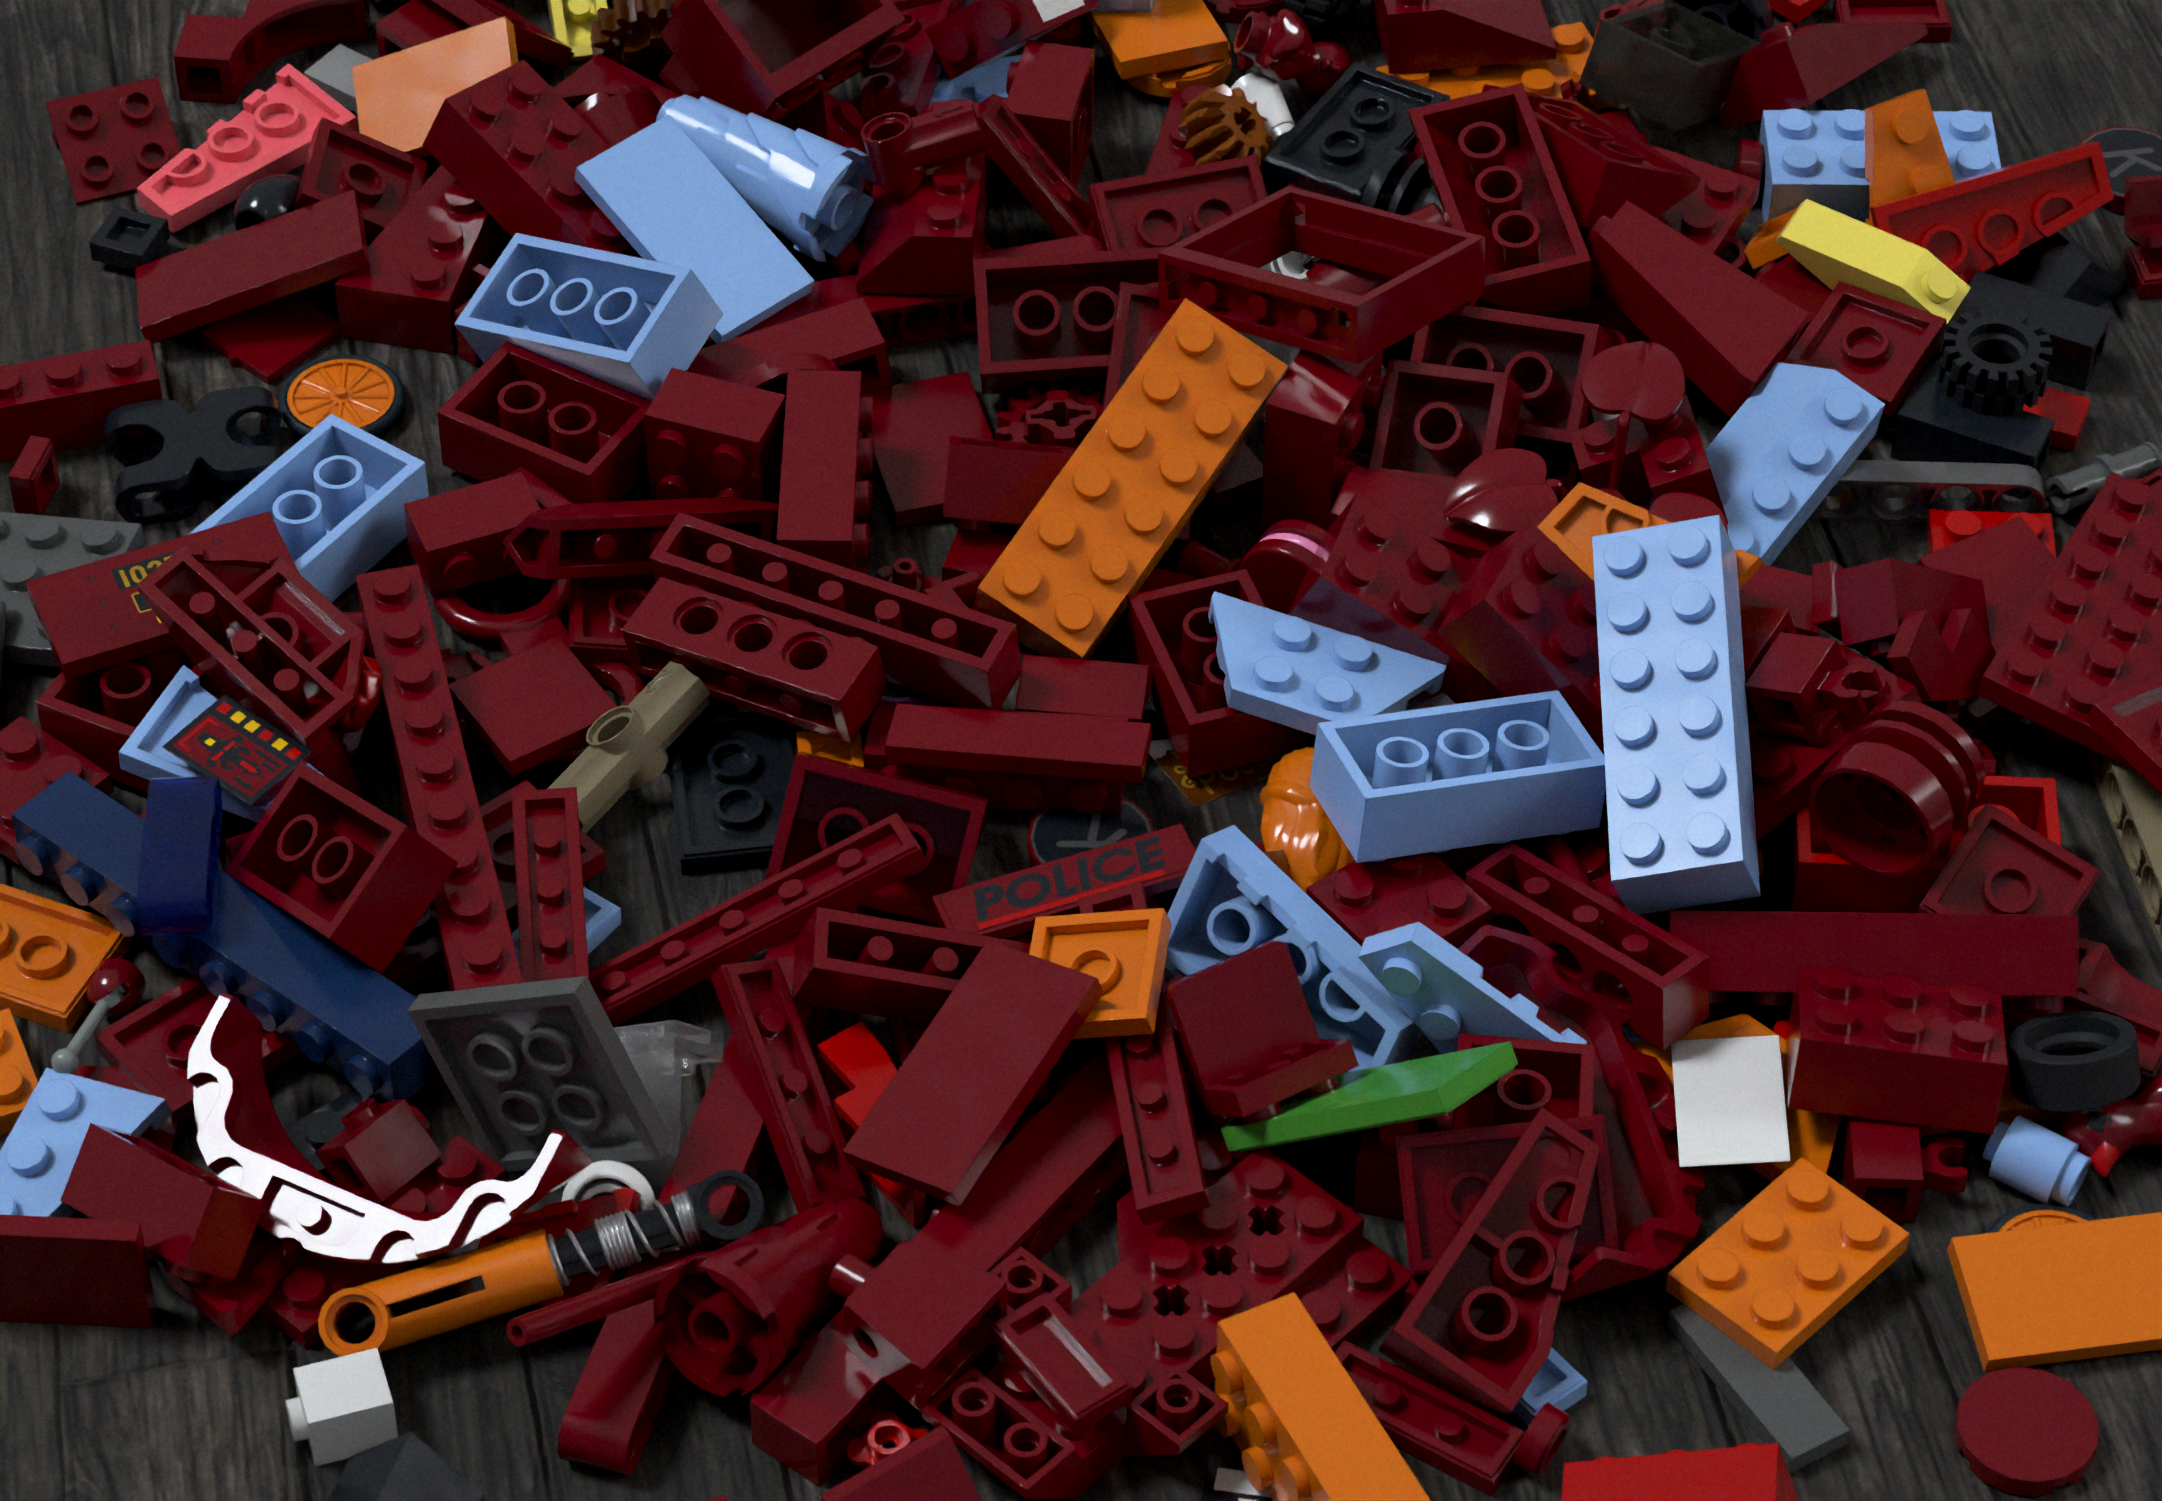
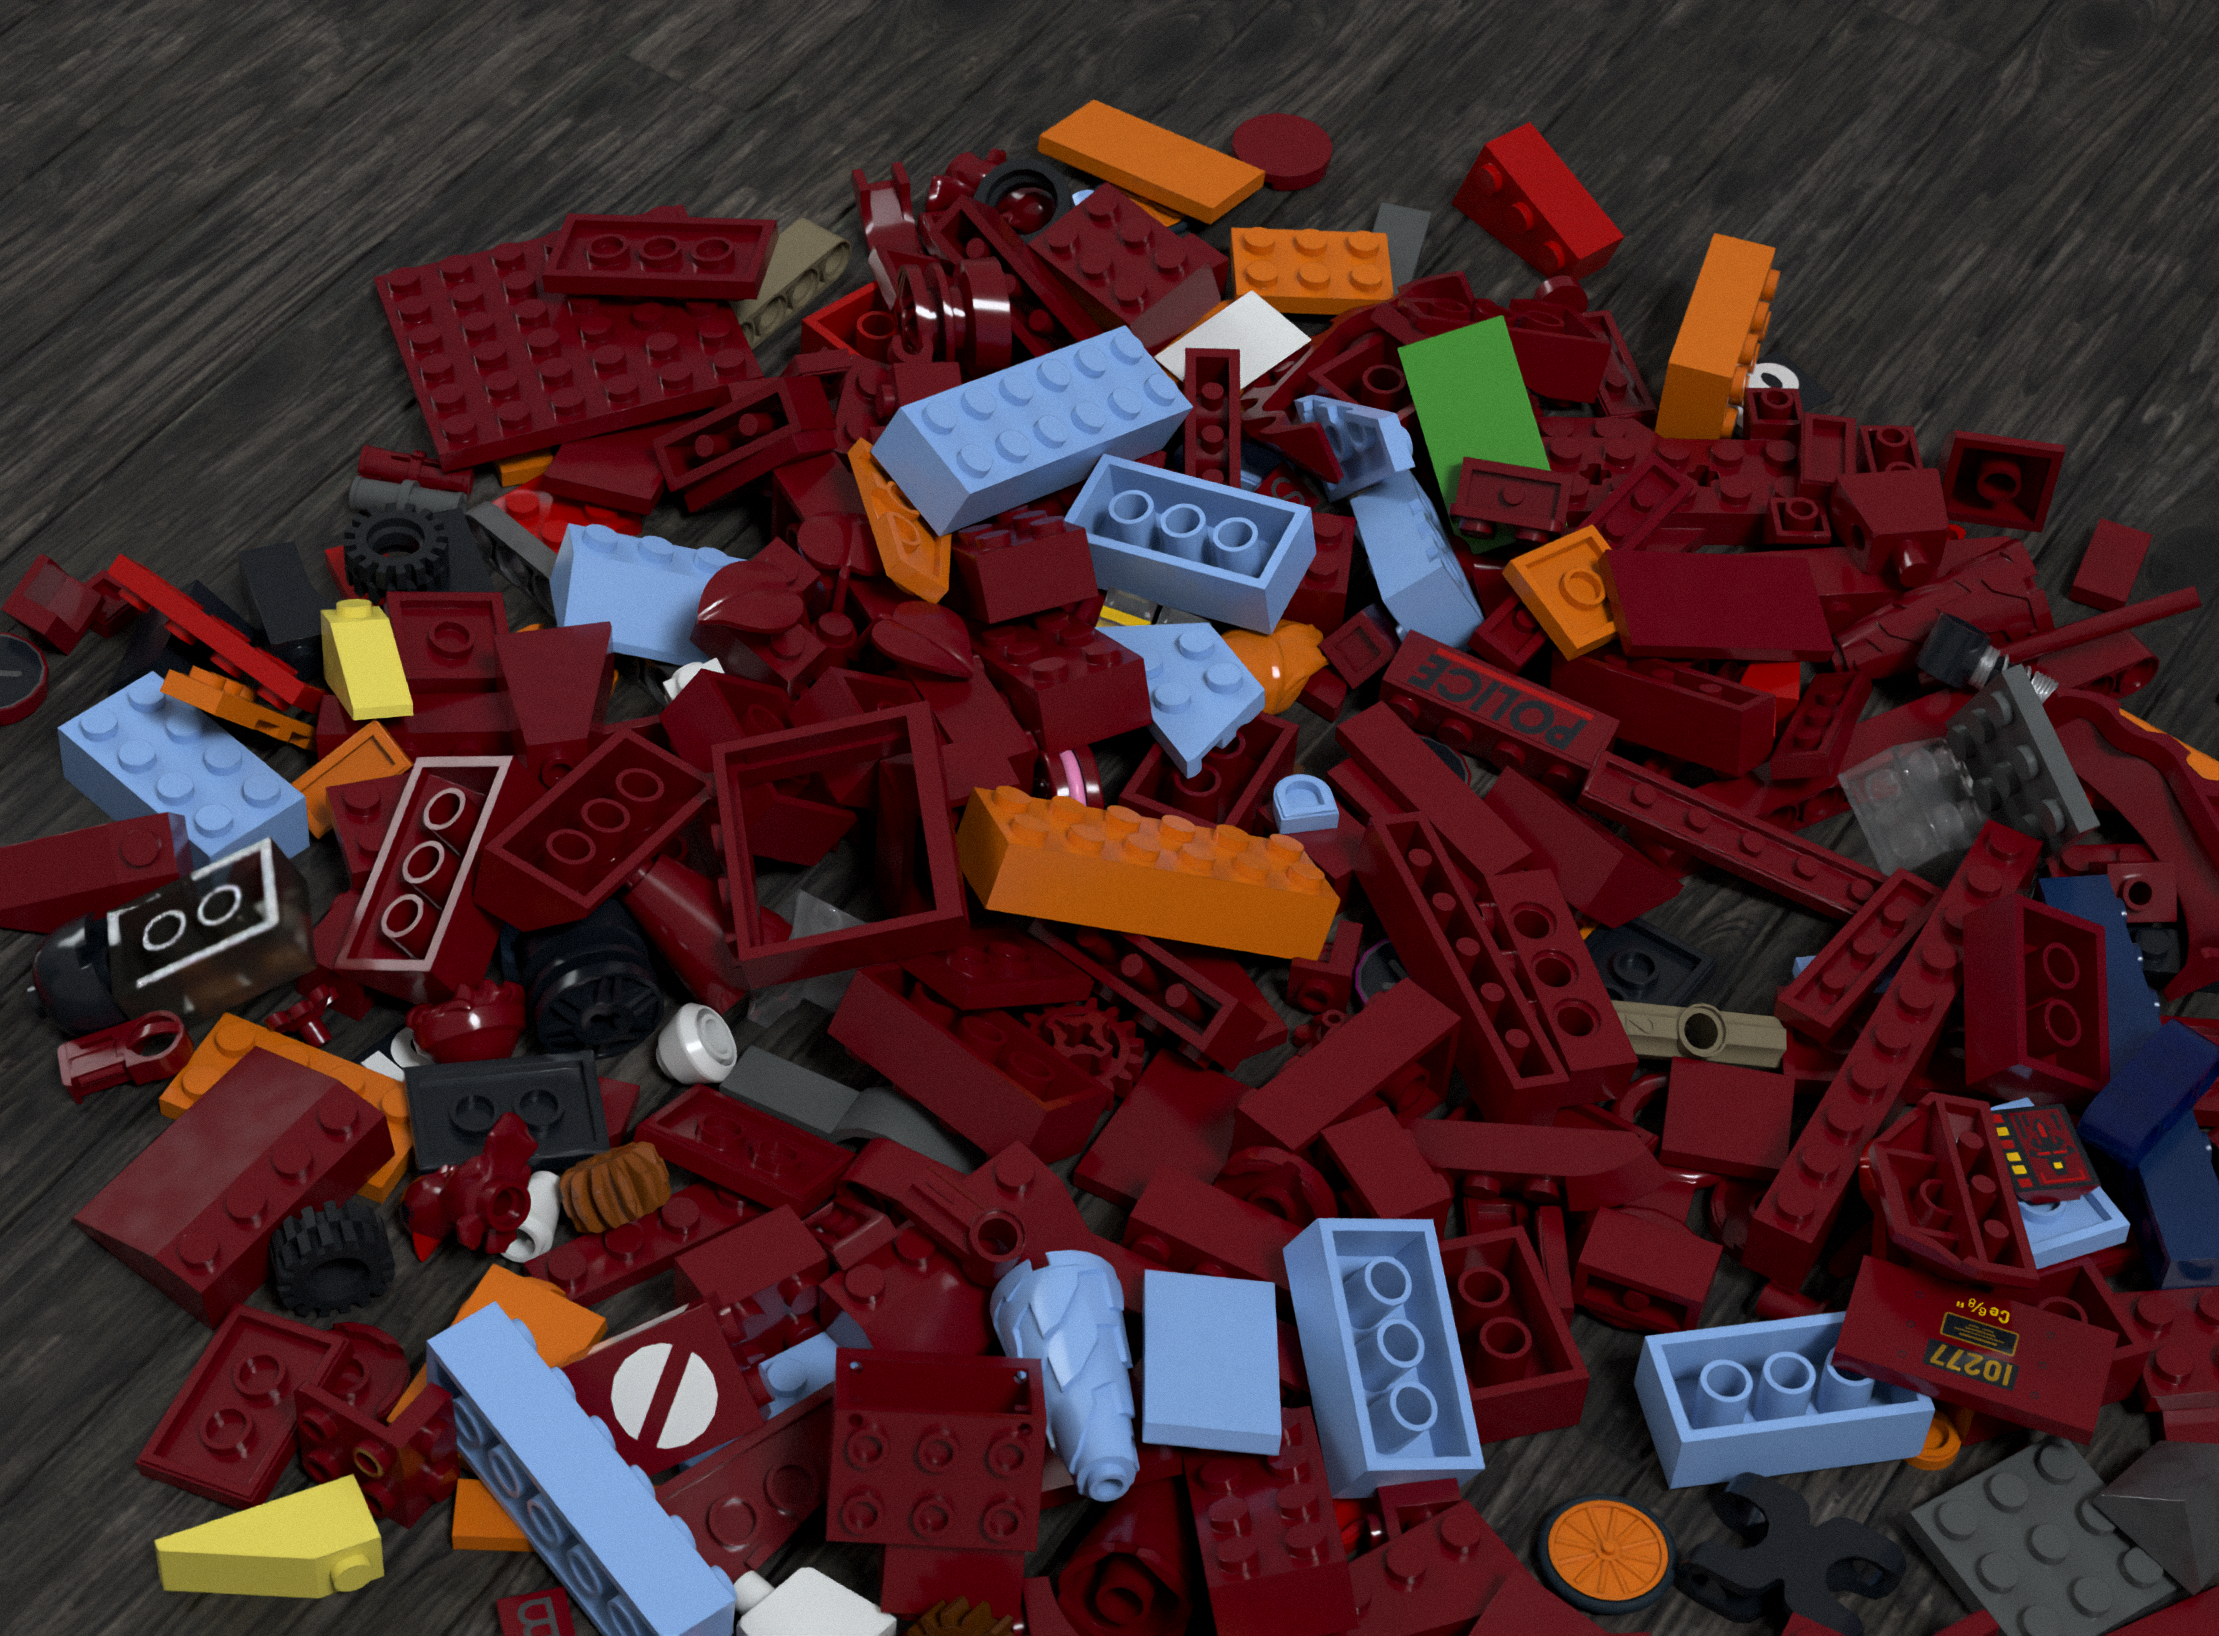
camera: 140 degrees left, 0 degrees up
none -> light blue tile [1272,774,1339,834]

